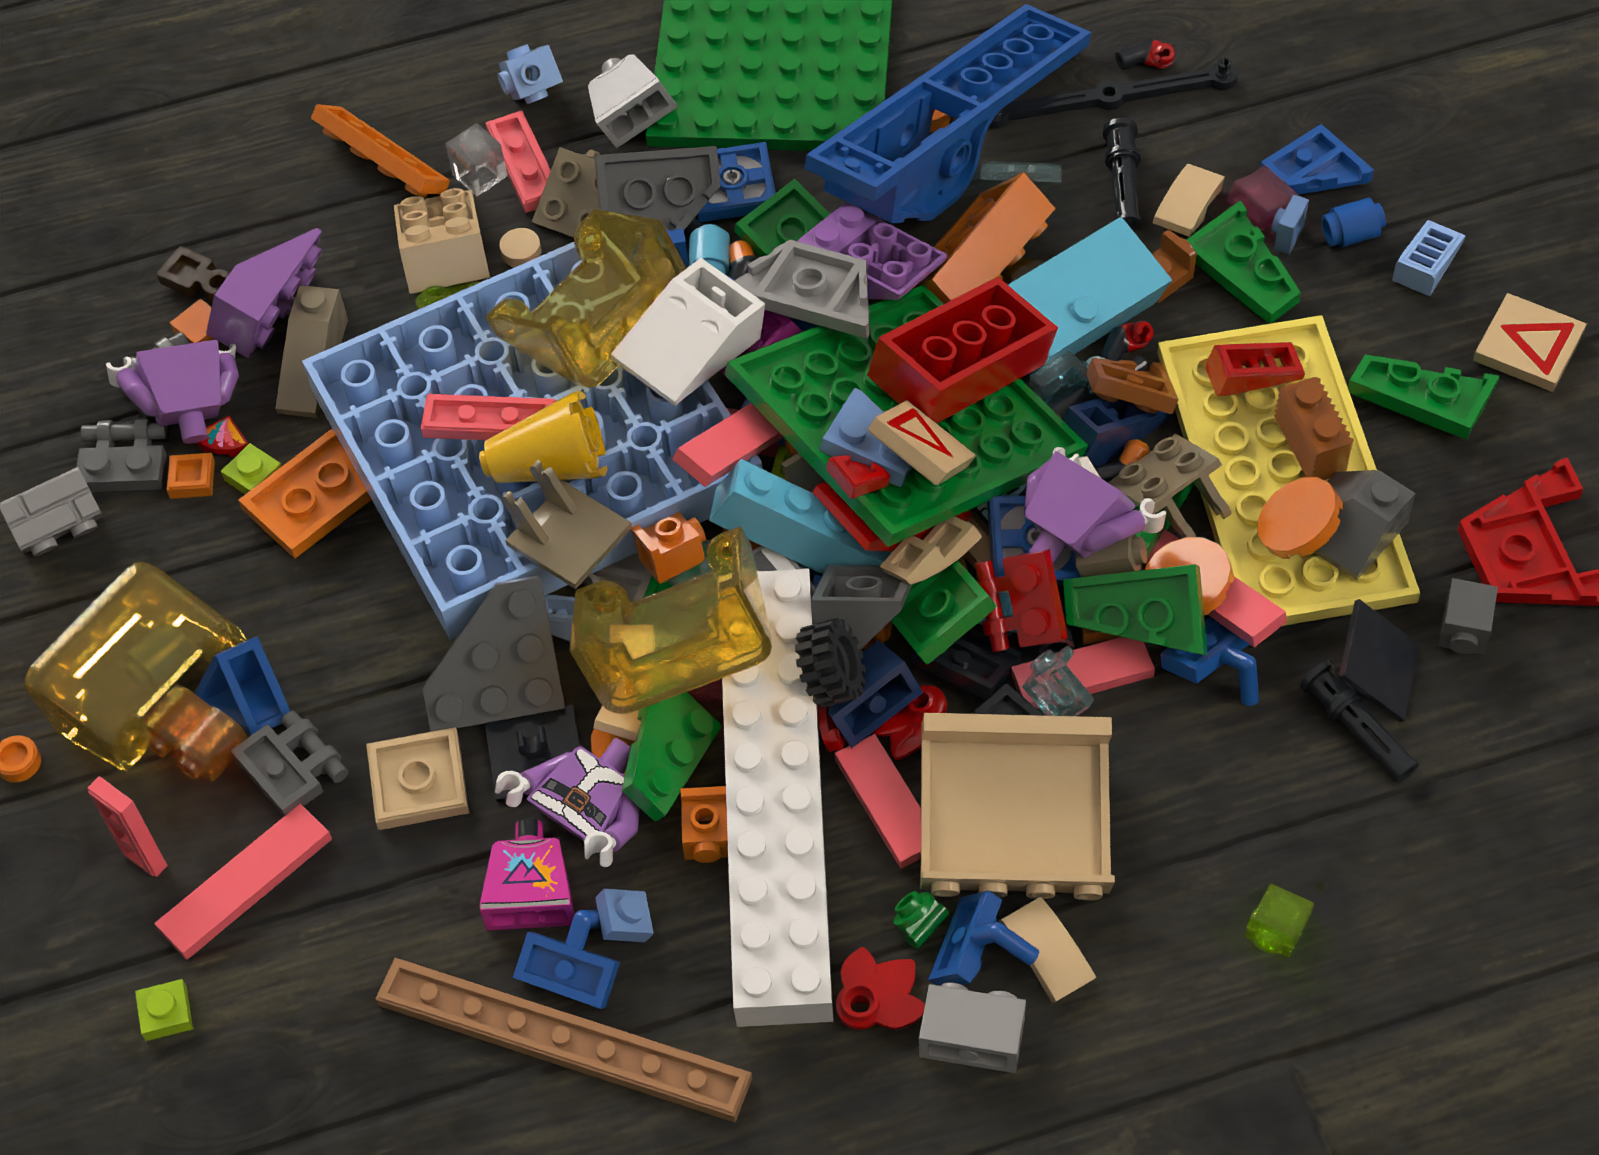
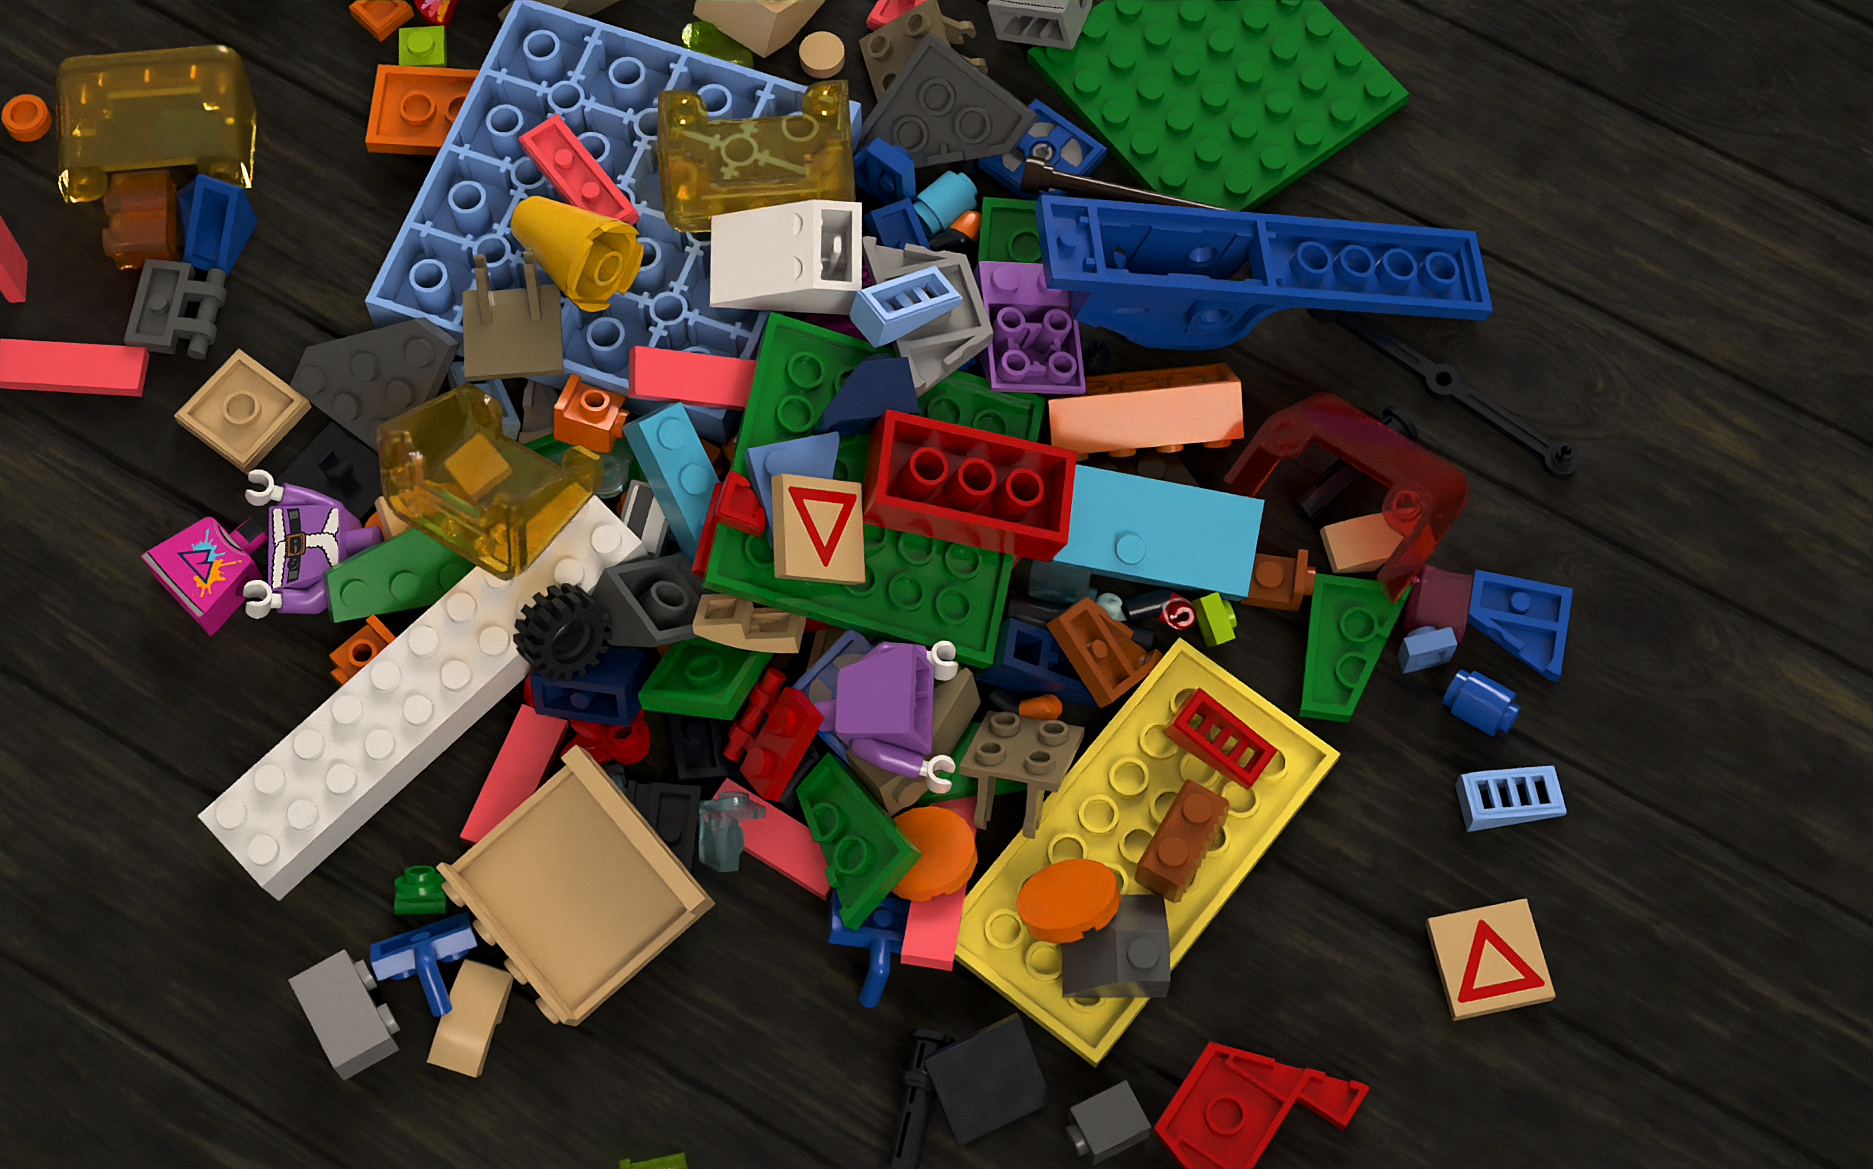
camera: 45 degrees right, 10 degrees up
medium nougat tile [375,958,752,1123] -> none
blue plate [513,910,620,1009] -> none
medium blue plate [595,889,654,942] -> none
red plate [836,947,925,1030] -> none
clear light blue plate [980,161,1062,183] -> none
arm [1115,39,1175,70] -> none
green wing [1348,354,1499,440] -> none
none -> dark blue slope [811,353,920,437]
none -> light blue slope [850,266,963,348]
none -> dark brown piece [1020,155,1238,211]
none -> lime plate [1190,592,1237,647]
none -> clear red windscreen [1223,392,1469,604]

